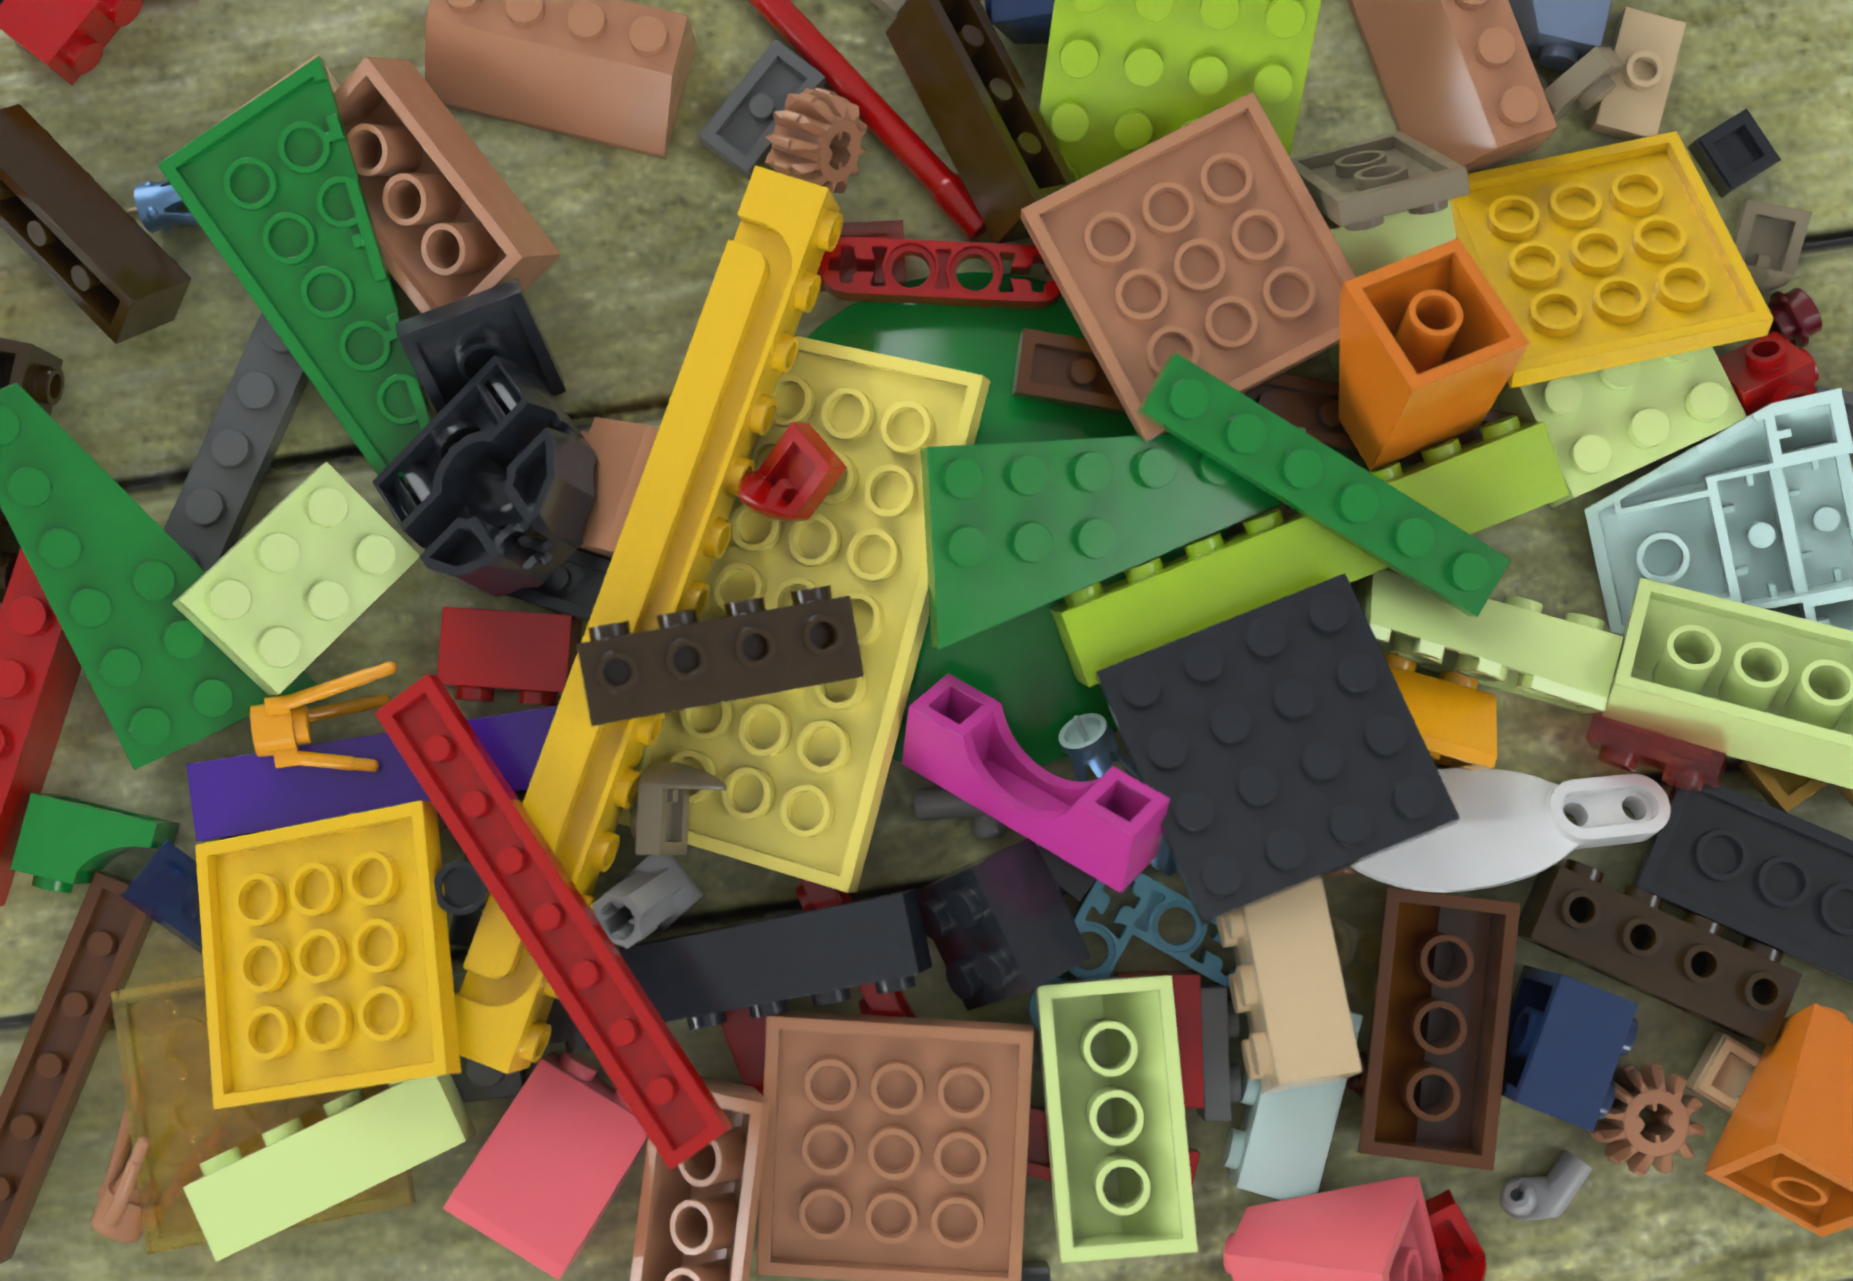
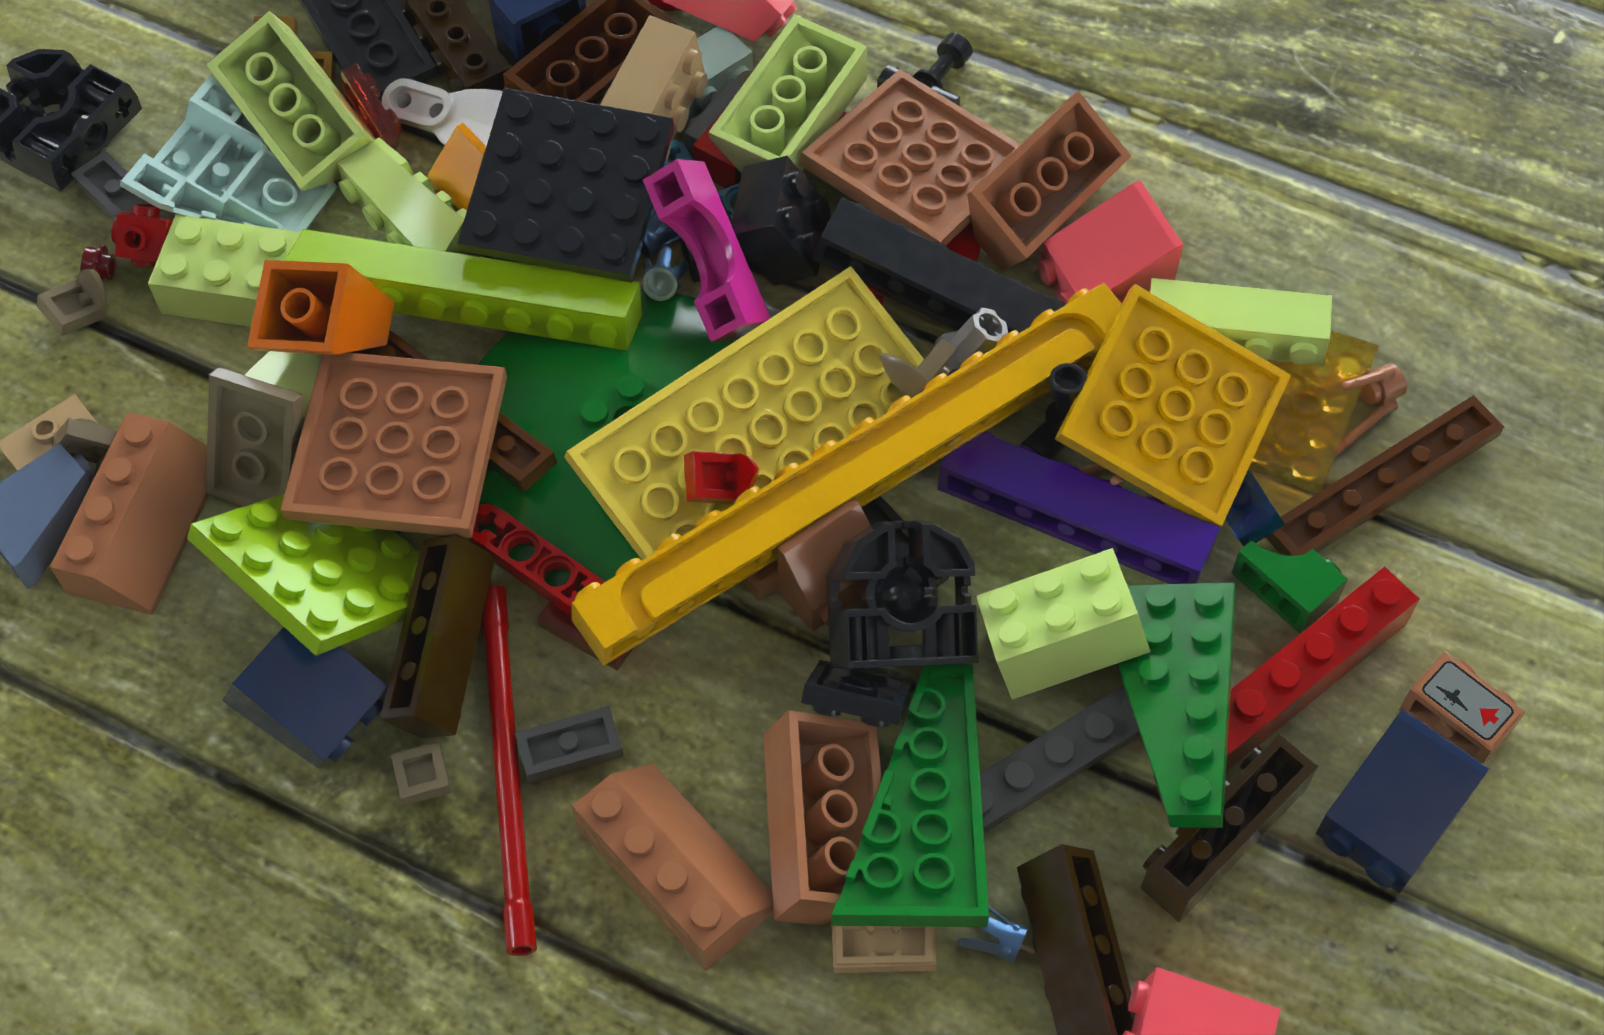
camera: 145 degrees left, 25 degrees down
light orange plant [250,661,397,772] -> none
red plate [374,674,733,1171] -> none
red brick [437,607,582,707] -> none
dark brown brick [576,585,864,726] -> none
nougat gear [765,88,867,193] -> none
green wing [920,427,1306,650] -> none
green plate [1136,353,1511,617] -> none
yellow plate [1451,131,1774,388] -> none
black tile [1687,108,1781,198] -> none

